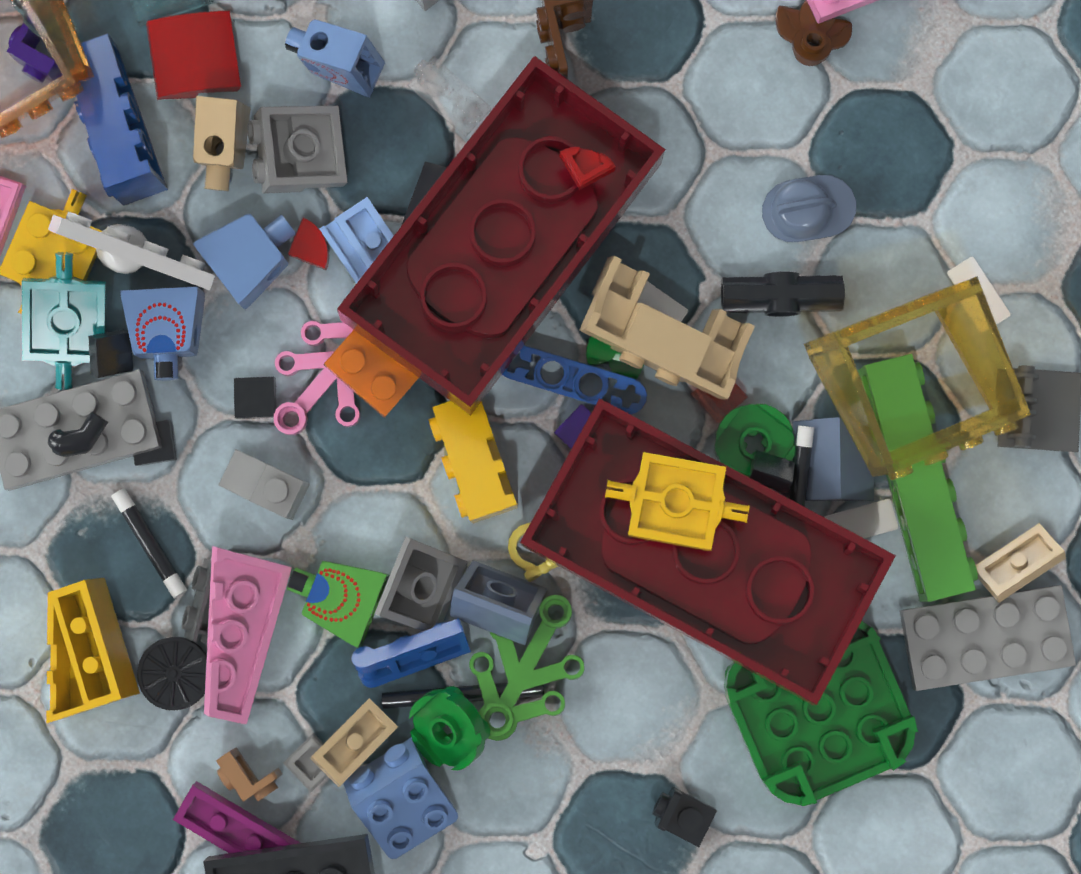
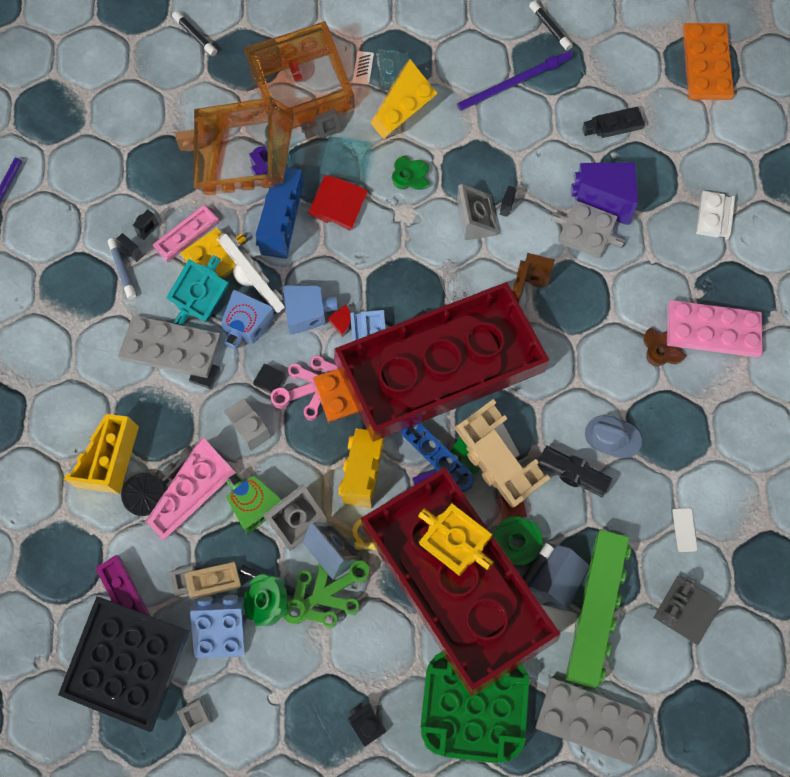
camera: 30 degrees right, 15 degrees down
black arm [48,412,108,457] -> none
black tile [88,329,133,378] -> none
black bar [111,488,187,599] -> none
tan torso [193,96,251,191] -> none
medium nougat bracket [216,747,283,802] -> none
light grey plate [248,106,348,193] -> none
medium blue torso [285,19,385,98] -> none
blue plate [351,618,471,688] -> none
red tile [559,147,616,190] -> none
black tile [749,450,795,493] -> none
clear yellow windscreen [804,276,1031,480] -> none
tan plate [976,523,1066,603] -> none

